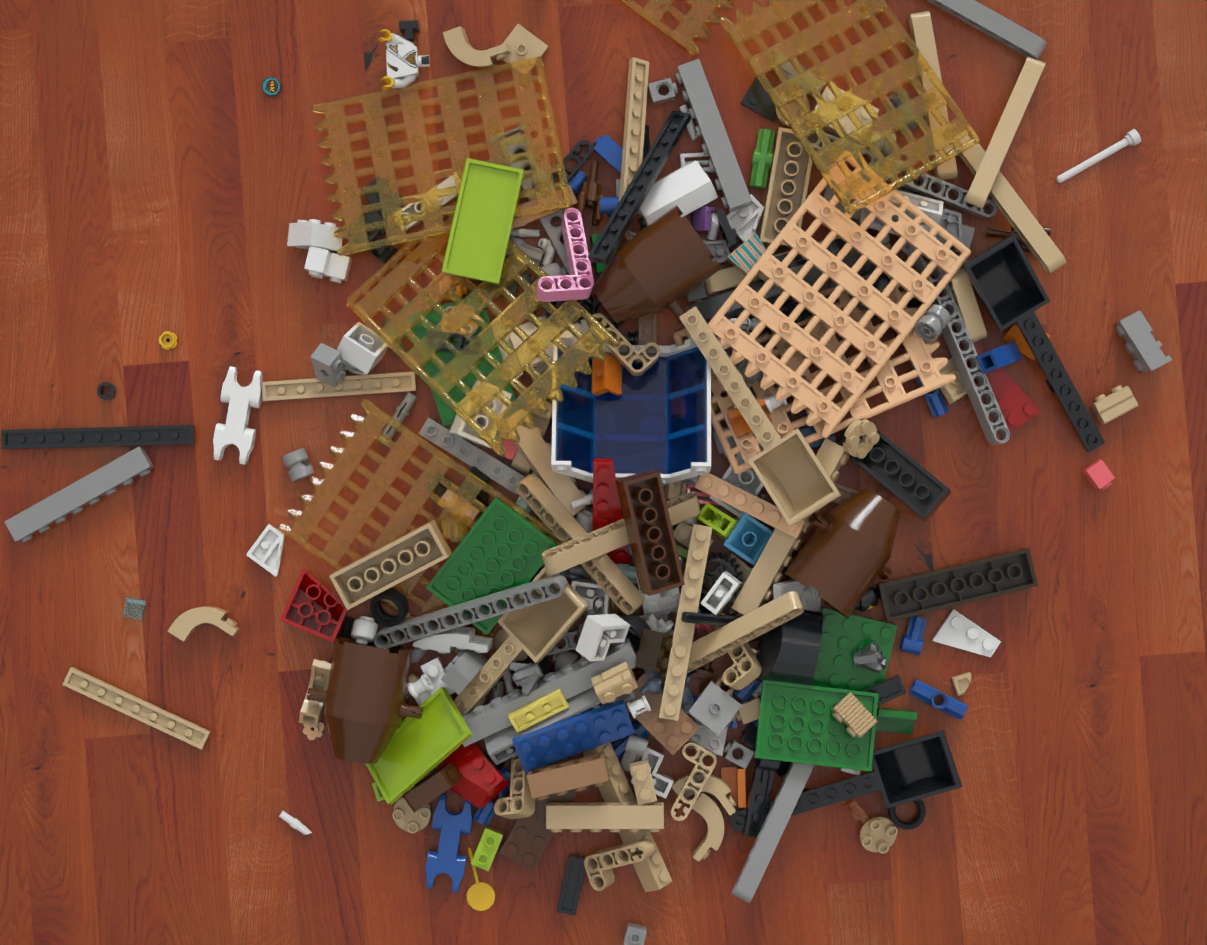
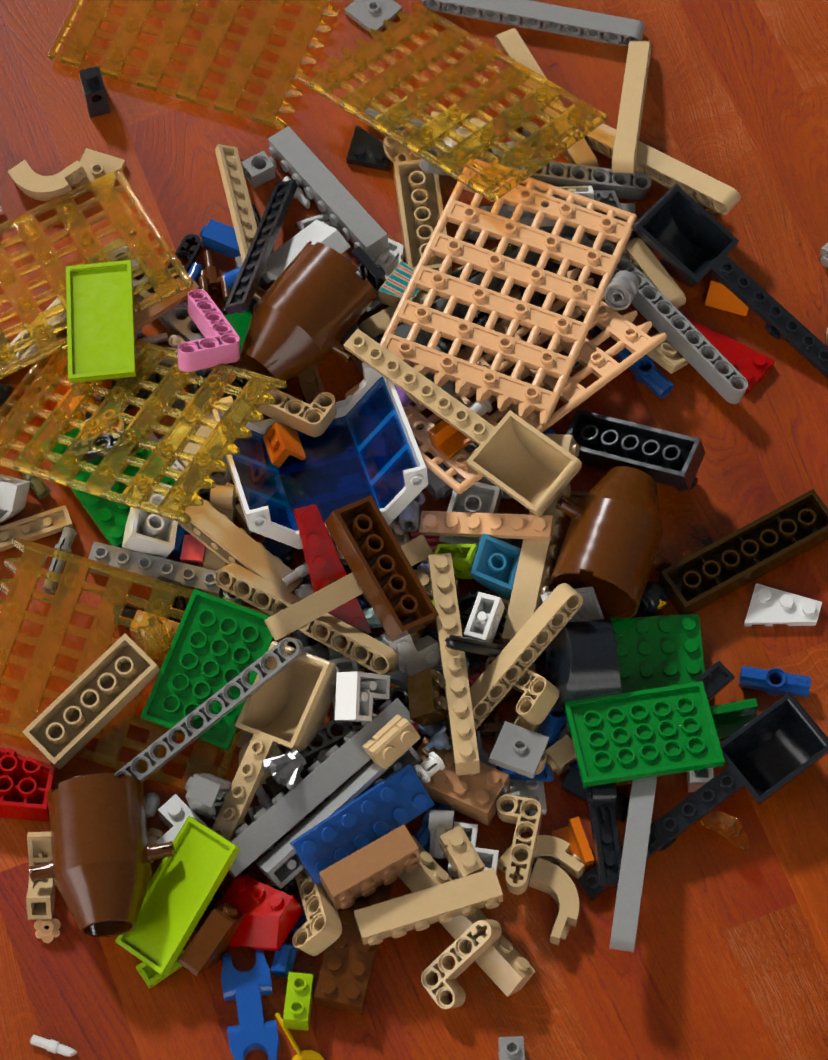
camera: 15 degrees left, 25 degrees down
black tyre [370,588,409,627] -> none
tan dish [392,797,431,833] -> none
white bush [407,674,433,699] -> none
white slope [413,626,493,654] -> none
light yellow tile [508,689,569,733] -> none
black plate [556,854,585,916] -> none
light grey brick [723,739,755,769] -> none
bright green piece [749,129,775,189] -> none
tan brick [832,692,878,738] -> none
tan plate [843,419,880,459] -> none
flat silver rock [853,641,888,674] -> none
tan dish [860,817,898,854] -> none
black tyre [888,799,926,830] -> none
blue piece [900,616,927,656] -> none
tan tile [951,672,971,696] -> none
blue brick [976,341,1022,374] -> none
white piece [1056,129,1141,183] -> none

